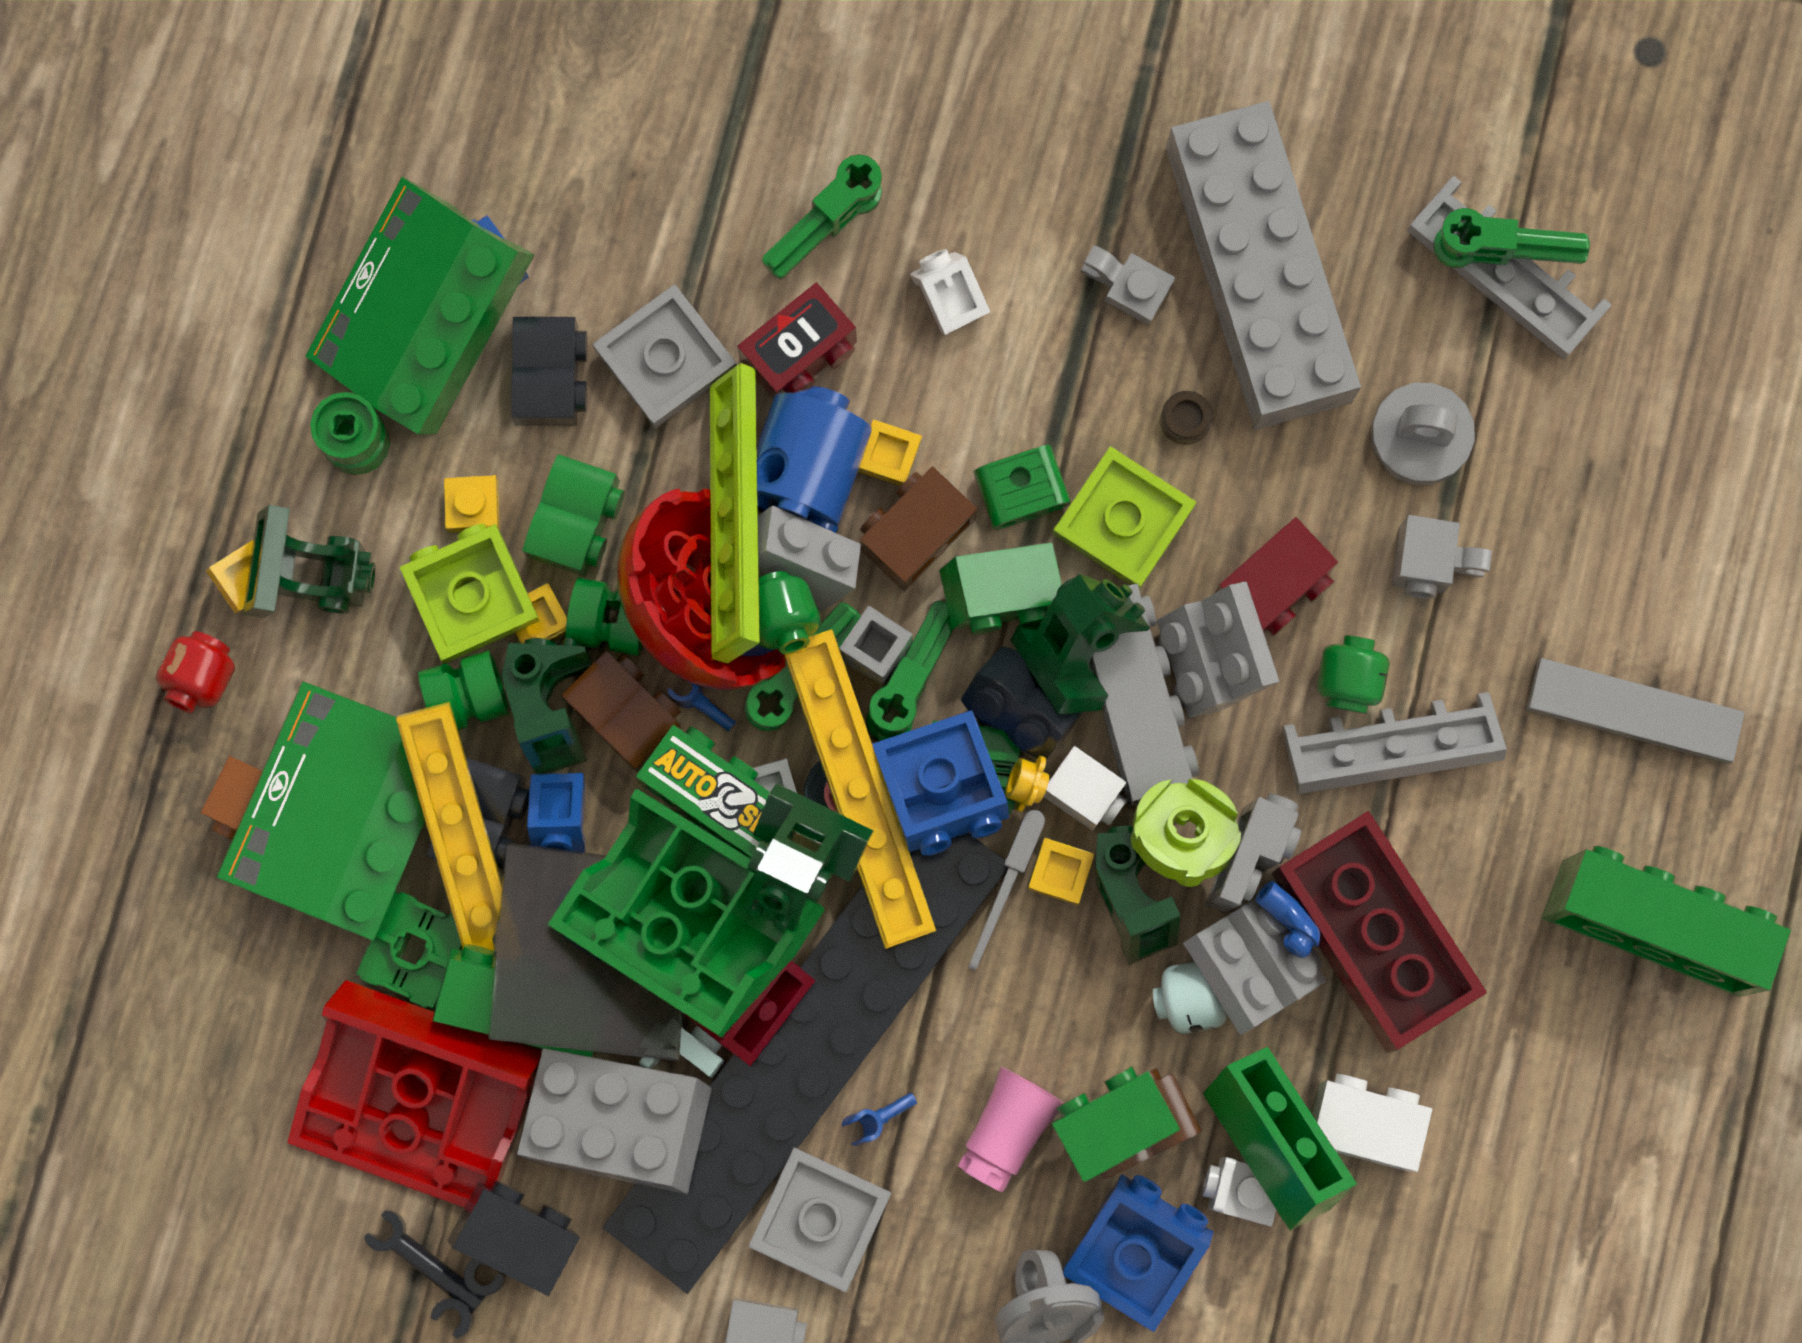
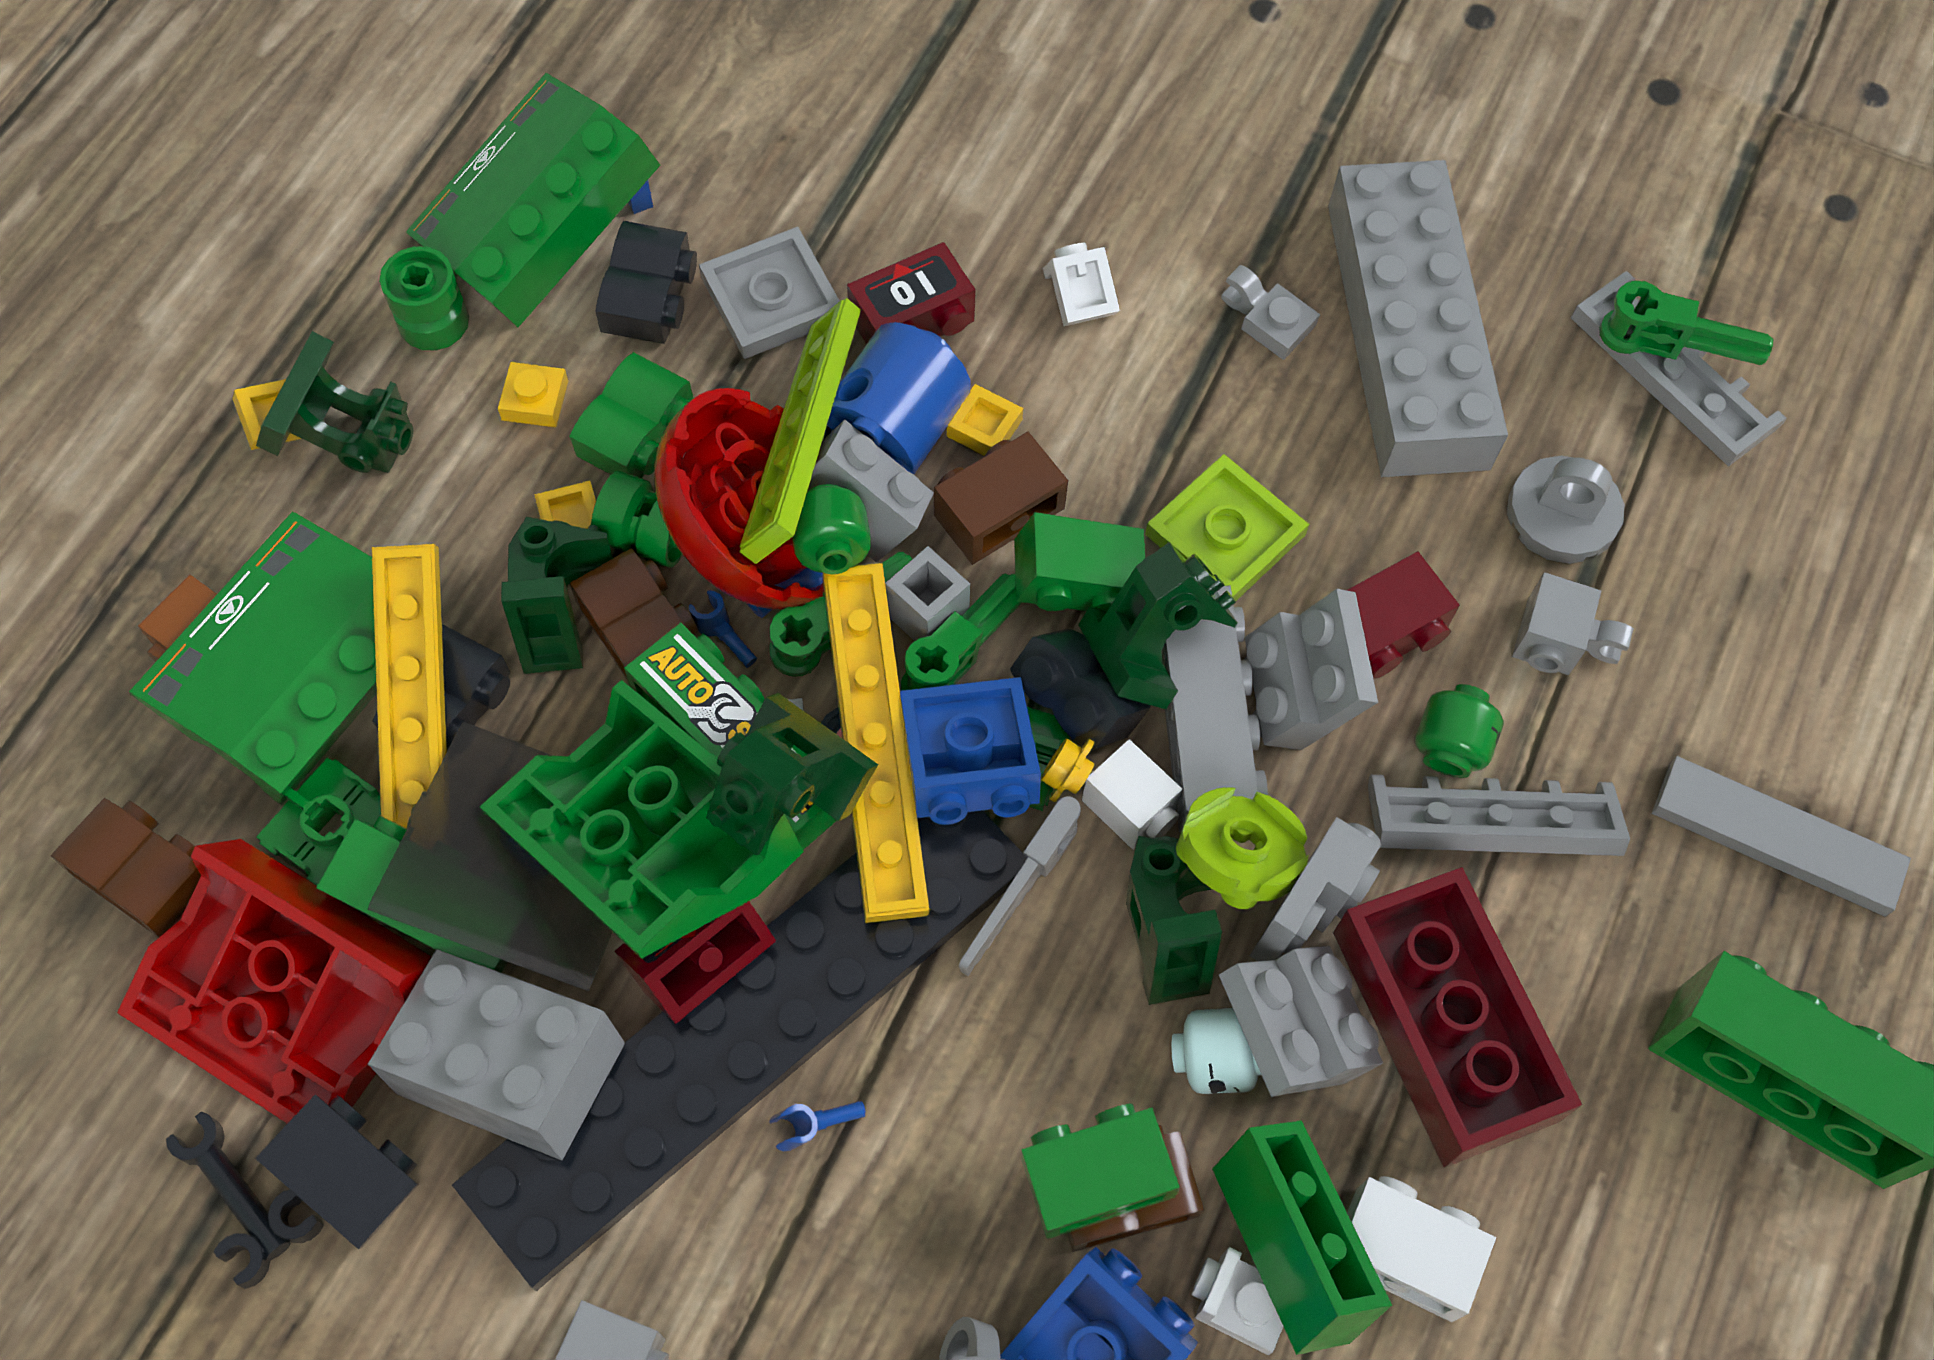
camera: 10 degrees right, 15 degrees down
red head [155,631,235,713] -> none
lime plate [399,524,540,664] -> none
green wheel [418,650,510,731] -> none
blue bracket [527,773,586,859] -> none
light aqua bracket [639,1020,725,1078] -> none
light grey plate [748,1147,891,1293] -> none
green connector [761,154,882,279] -> none
bright pink plant [958,1066,1065,1192] -> none
green piece [973,445,1071,530] -> none
yellow plate [1027,837,1095,906] -> none
dark brown tile [1160,391,1213,445] -> none
blue arm [1255,881,1320,958] -> none
none -> reddish brown brick [51,798,201,937]

